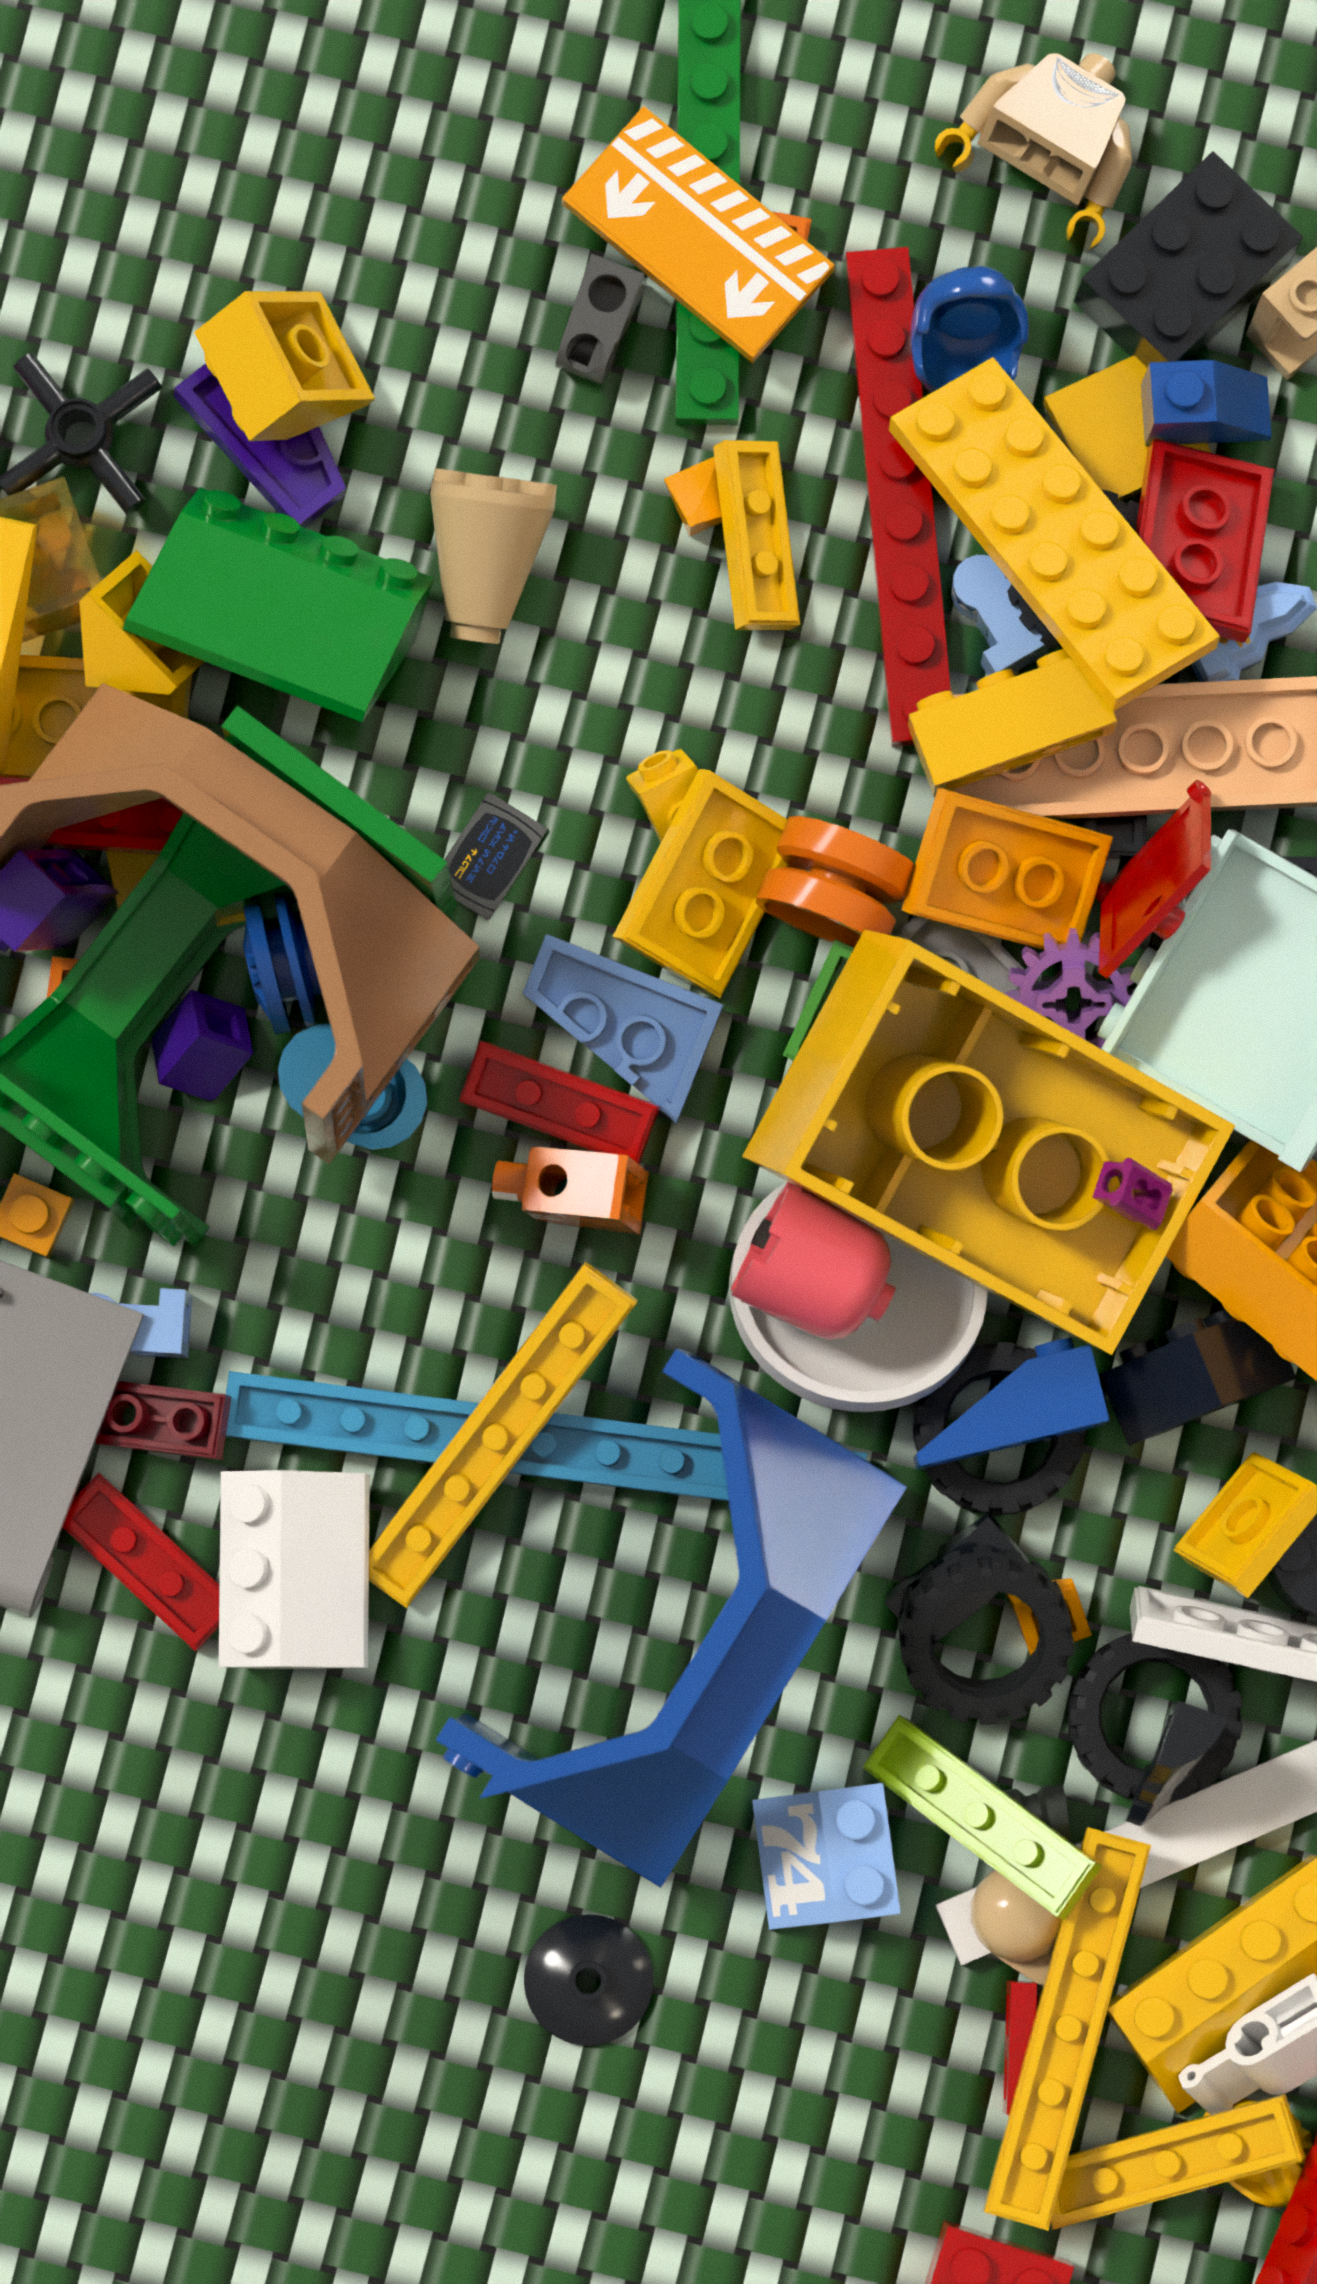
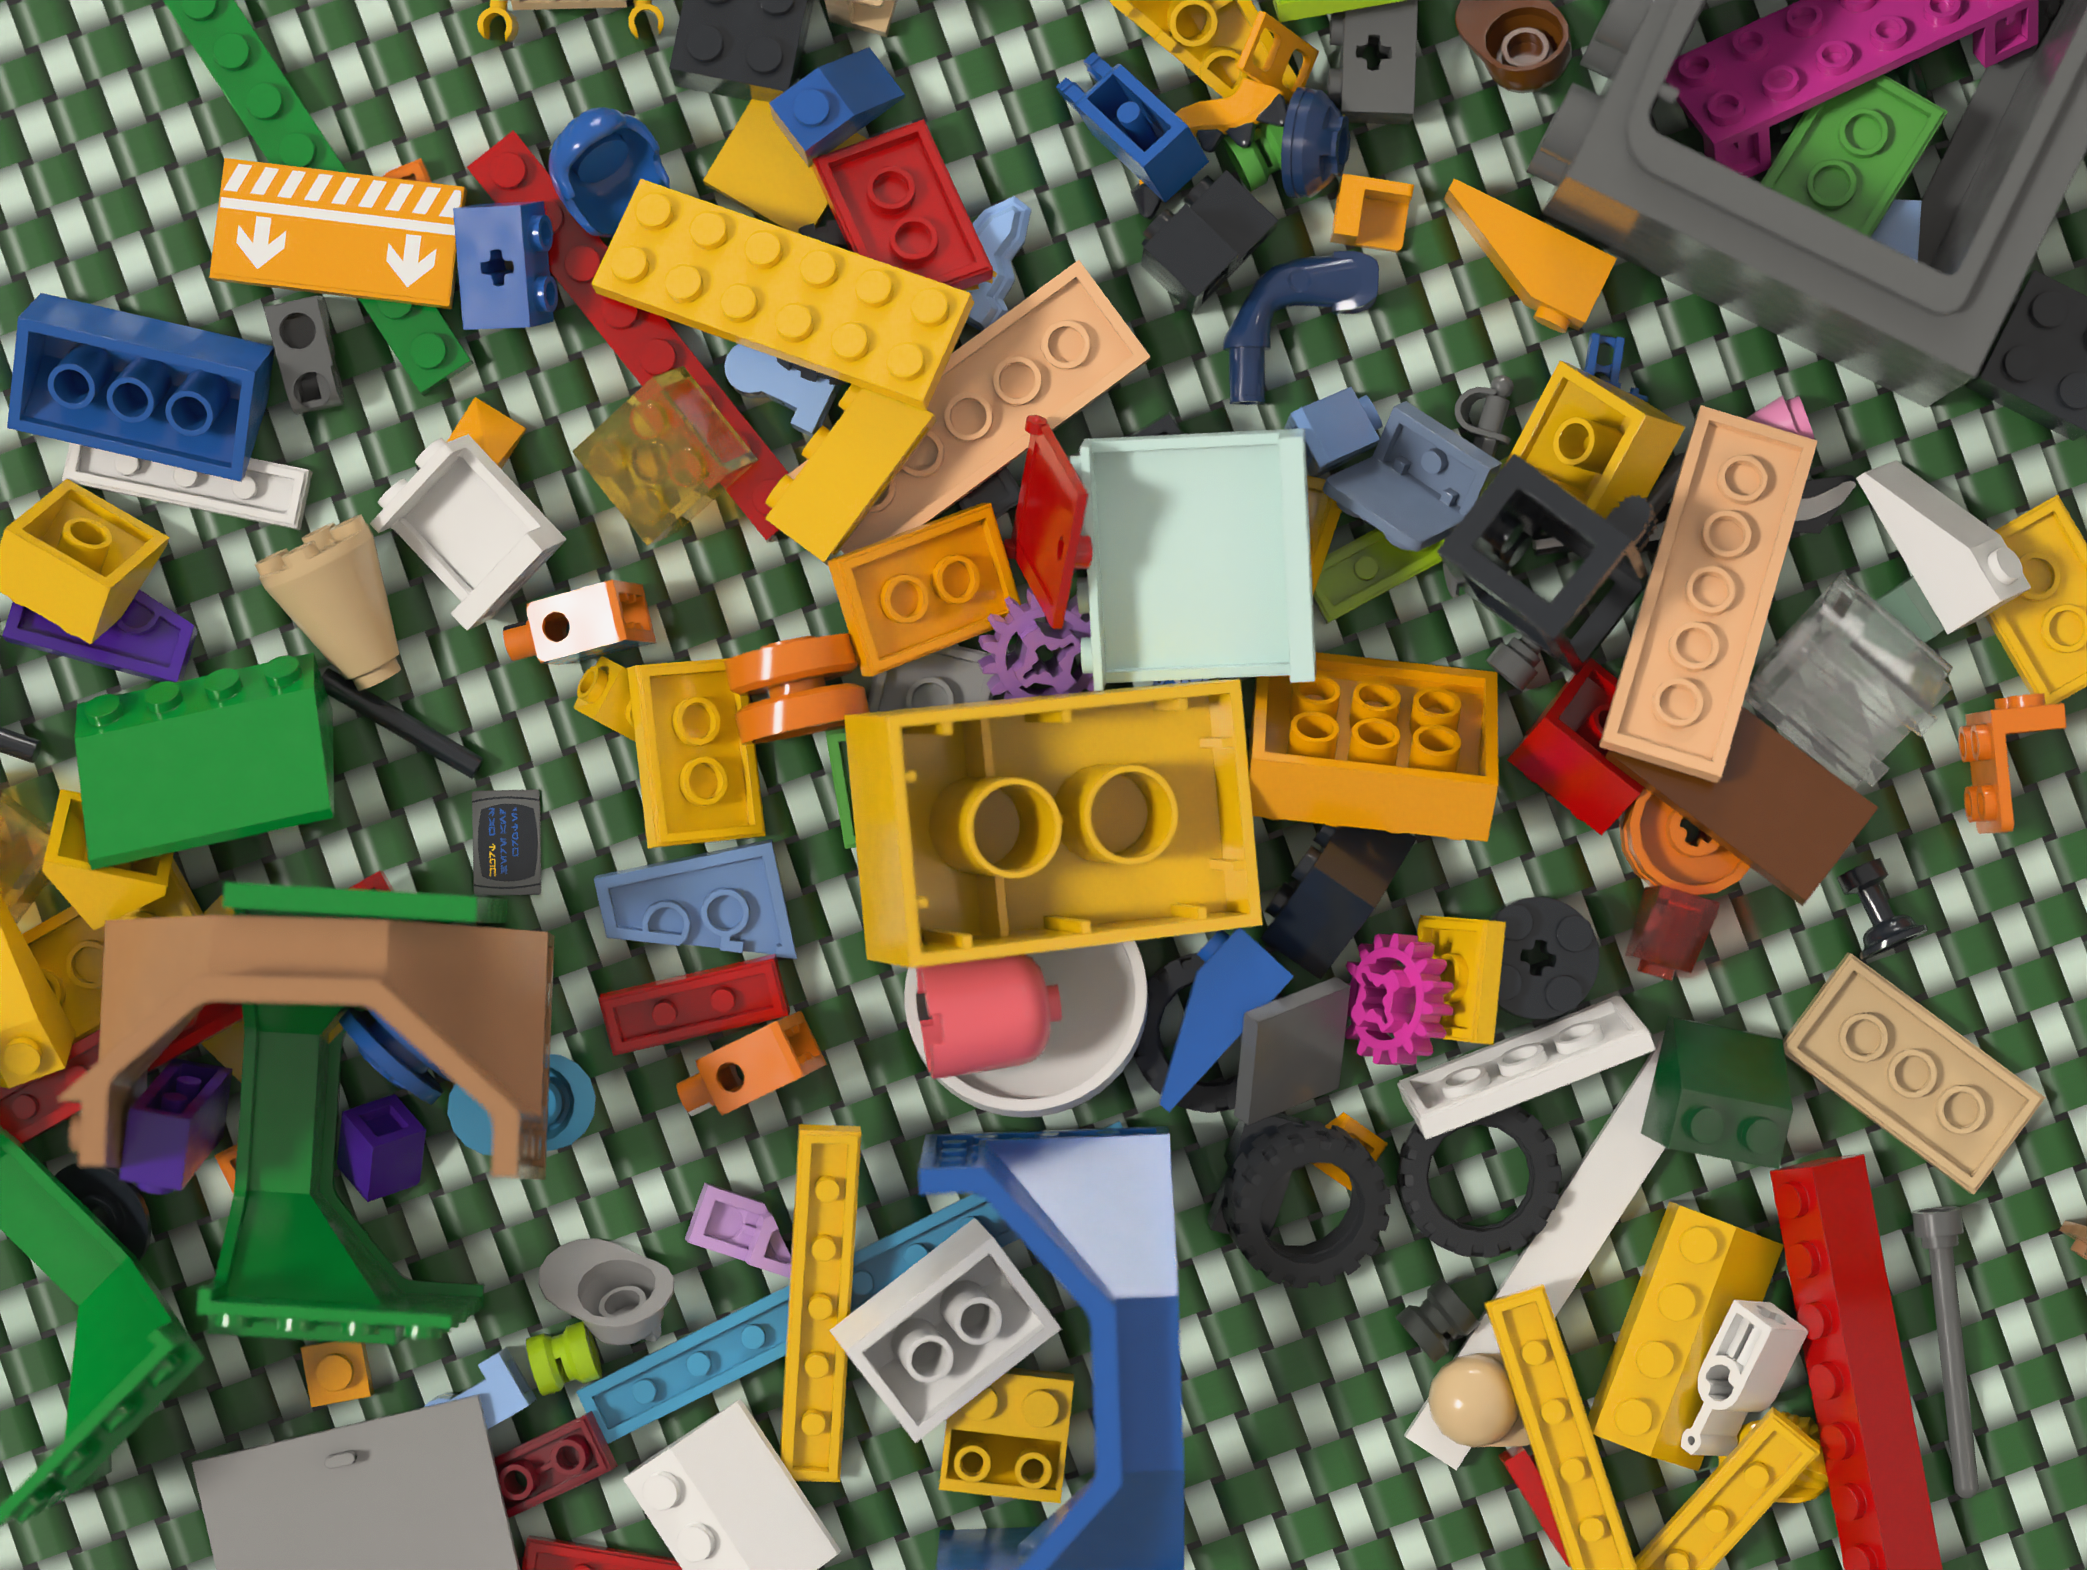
camera: 30 degrees left, 5 degrees up
yellow tile [713,440,800,630] -> none
light blue slope [752,1783,901,1930] -> none
tile [862,1715,1102,1920] -> none
magenta piece [1092,1158,1173,1230] -> none
black slope [1125,1701,1229,1827] -> none
none -> blue slope [7,293,274,482]
none -> white tile [62,443,312,530]
none -> black bar [322,668,484,779]
none -> white panel [370,434,567,631]
none -> brick [453,201,558,330]
none -> torso [503,580,656,665]
none -> lime wheel [526,1321,602,1396]
none -> light grey piece [538,1239,674,1346]
none -> clear yellow brick [572,366,758,546]
none -> lavender slope [685,1182,791,1278]
none -> white slope [829,1218,1061,1443]
none -> yellow slope [939,1367,1074,1503]
none -> dark grey tile [1234,977,1350,1125]
none -> dark pink gear [1345,933,1454,1065]

